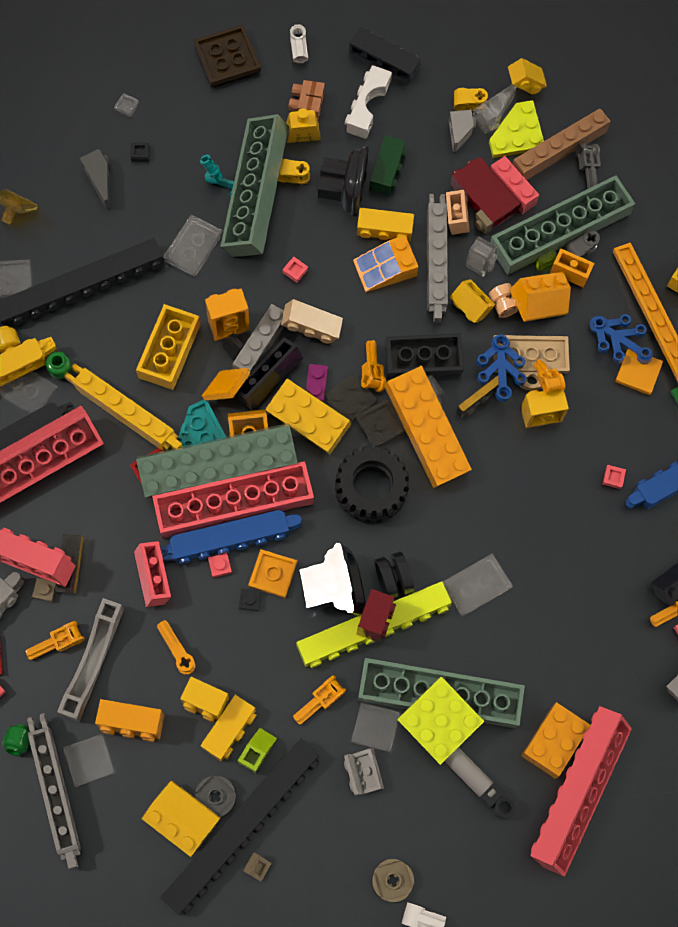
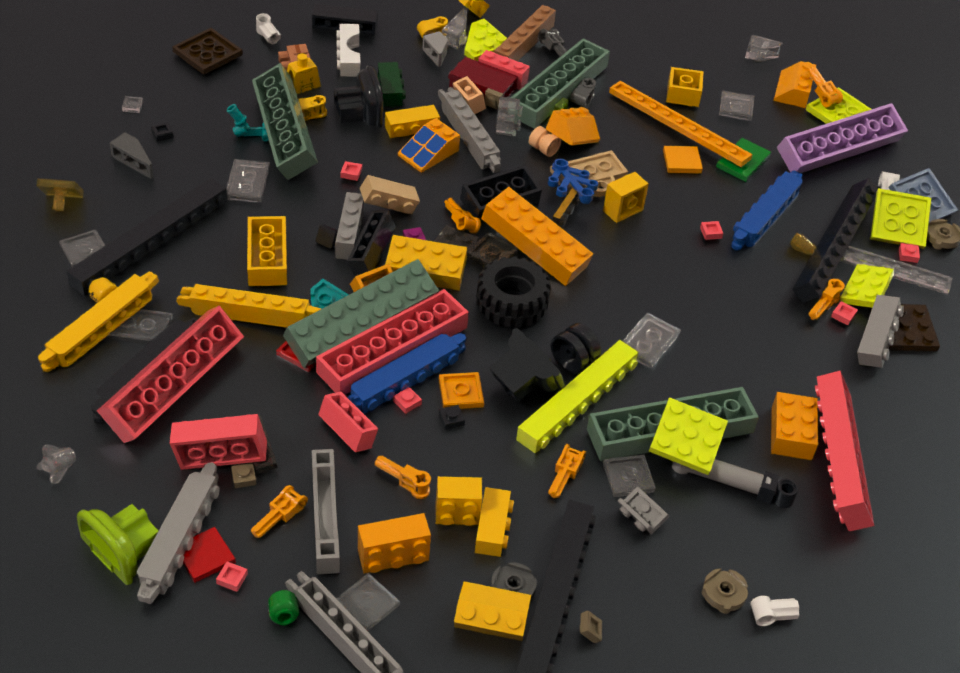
camera: 25 degrees left, 25 degrees down
green head [46,352,72,379] -> none
light orange tile [202,368,250,401] -> none
light orange brick [205,288,250,341] -> none
lime slope [238,728,277,774] -> none
dark red brick [356,589,396,643] -> none
yellow brick [450,279,496,323] -> none
light orange connector [533,359,565,394] -> none
light orange brick [550,249,595,288] -> none
blue plant [590,314,653,364] -> none

